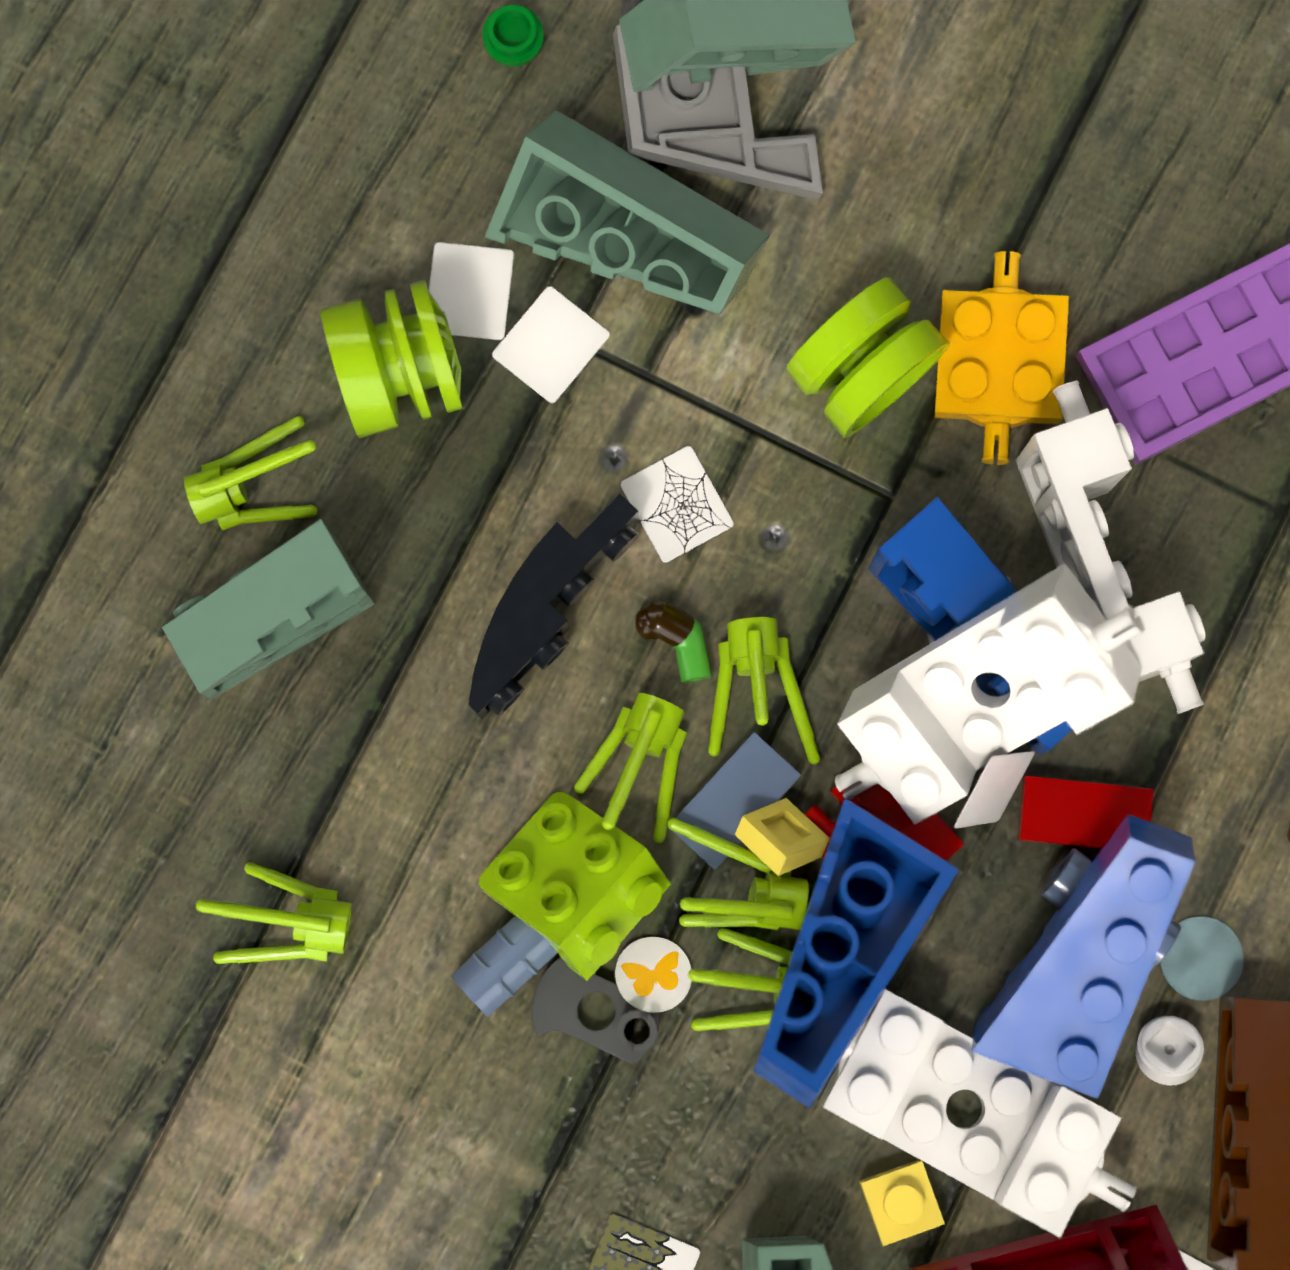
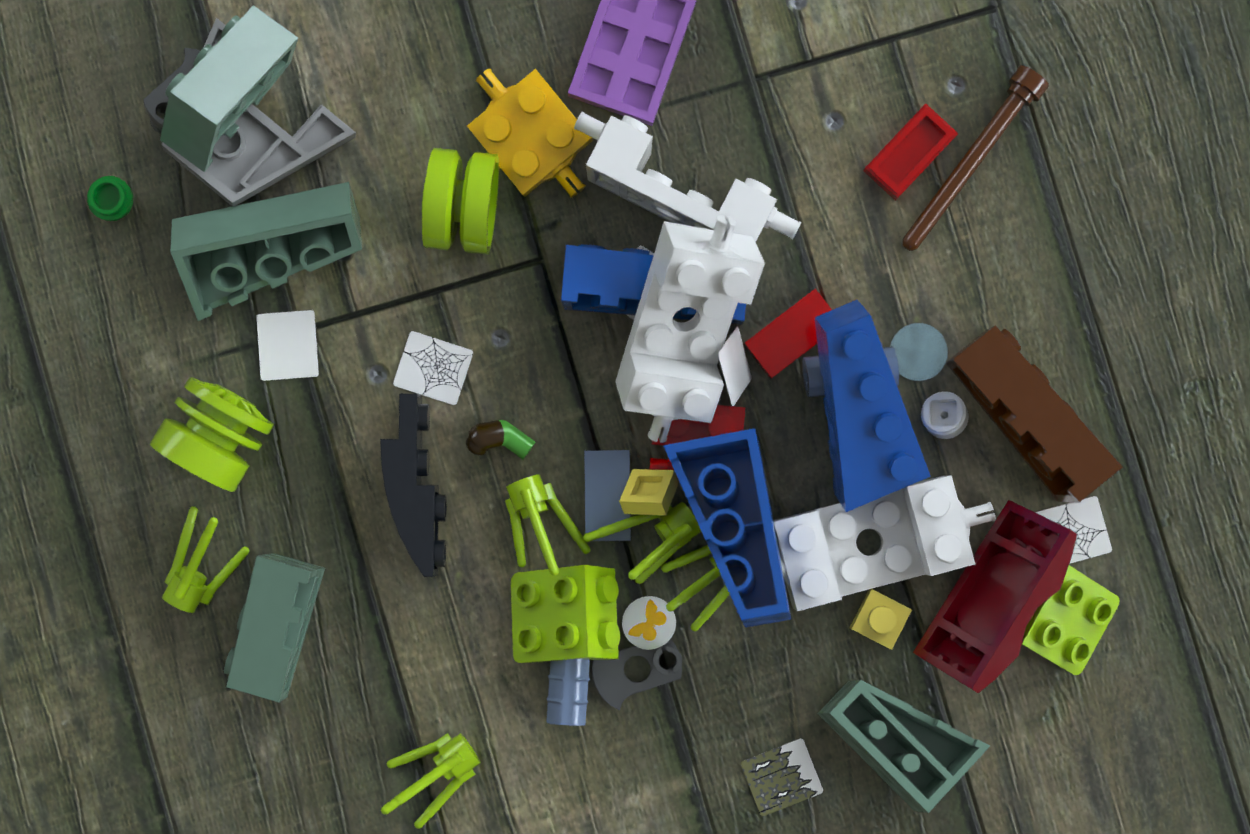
camera: 45 degrees left, 5 degrees up
white sticker [429,242,514,340] -> none
lime plant [708,617,820,765] -> none

